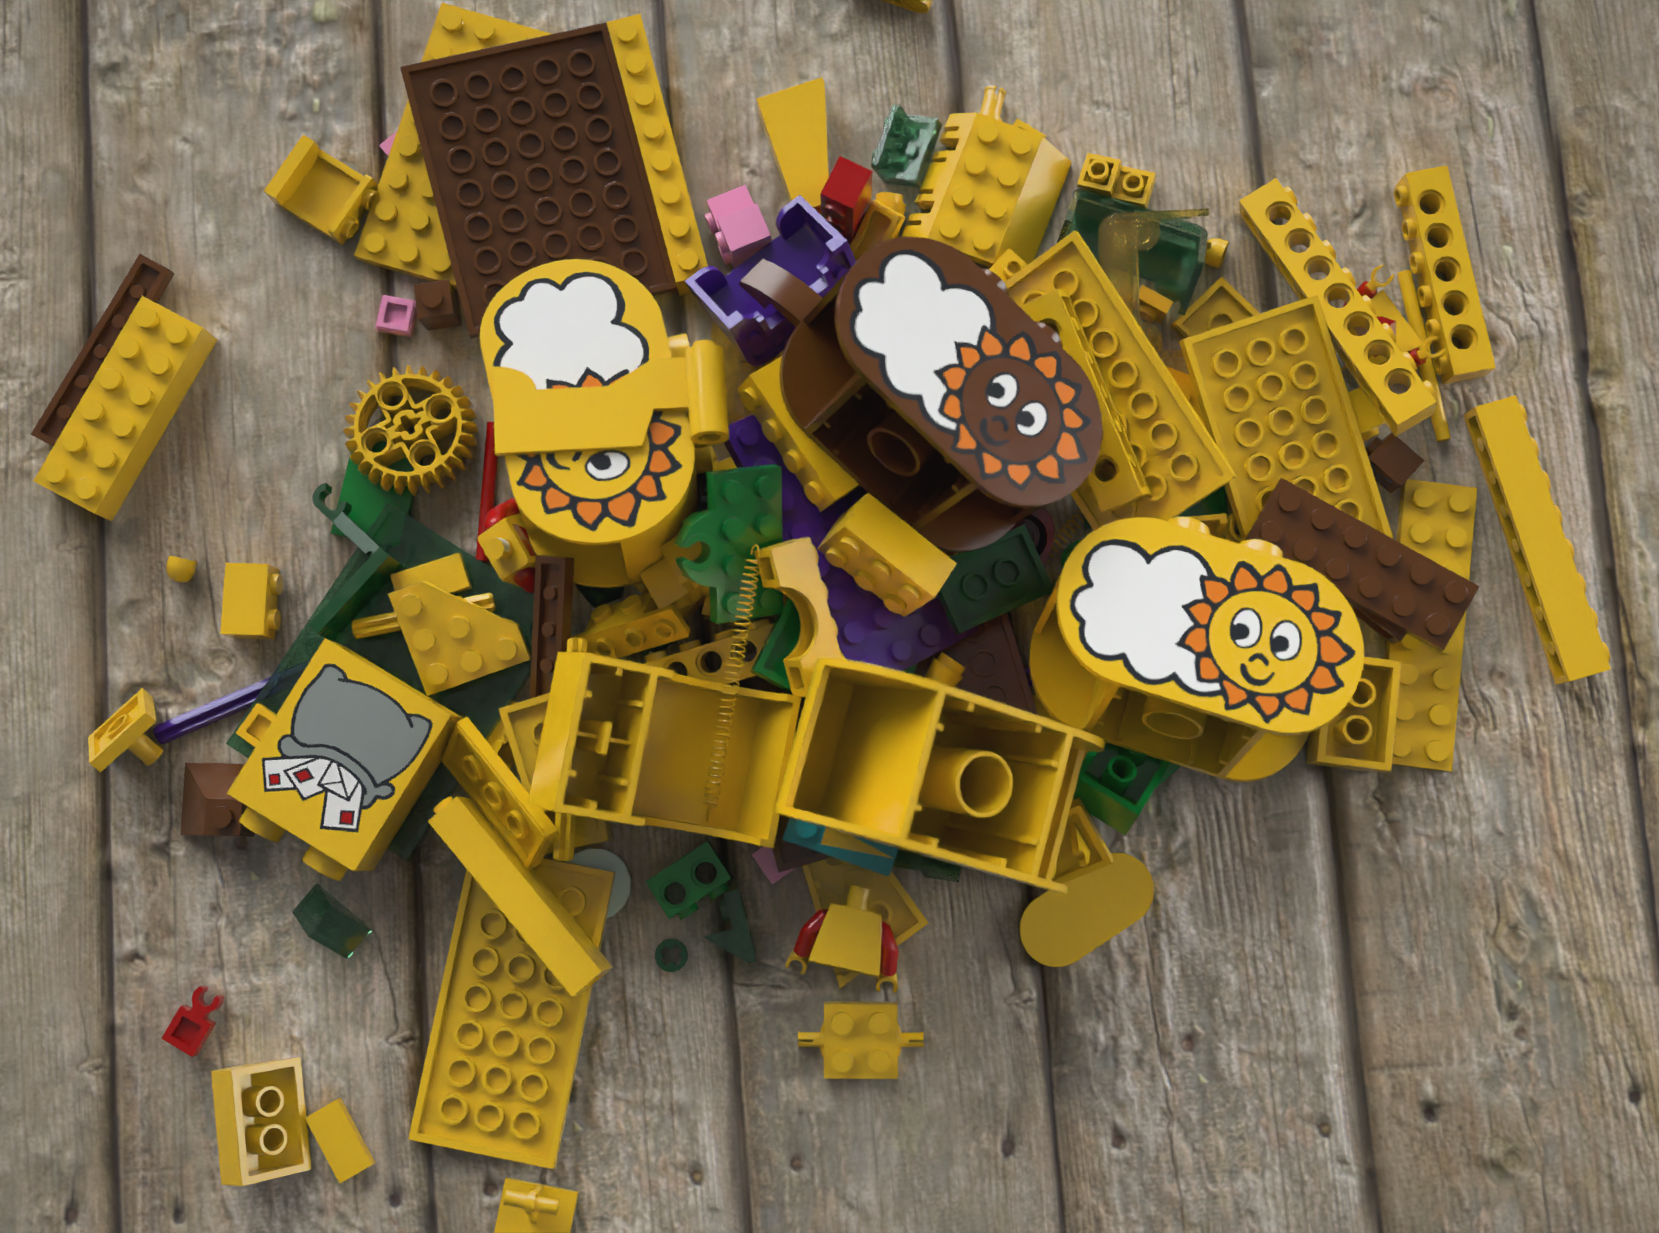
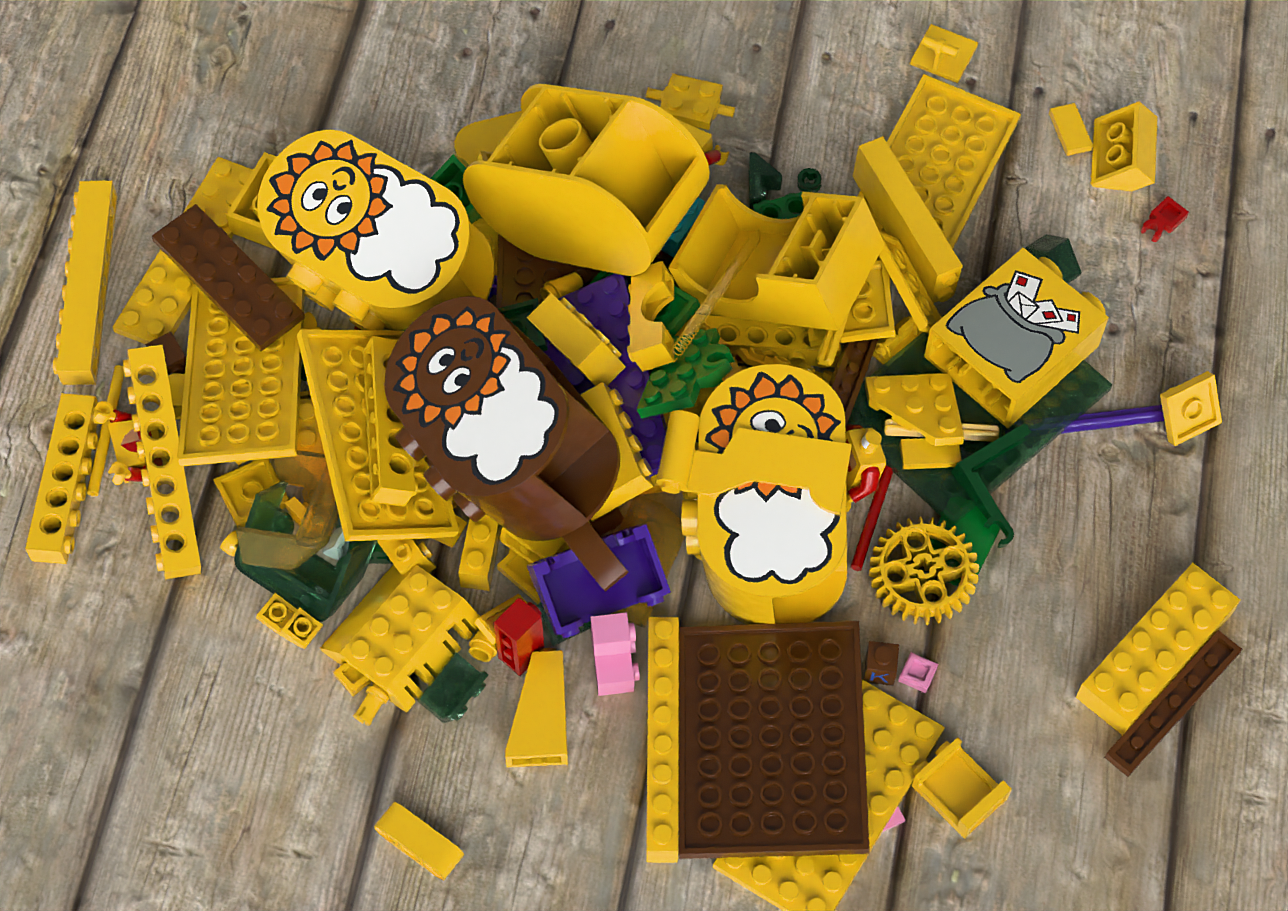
camera: 170 degrees left, 20 degrees down
yellow hinge [166,555,198,583] -> none
reddish brown slope [180,763,255,837] -> none
yellow brick [220,562,283,640] -> none
yellow plate [236,703,276,747] -> none

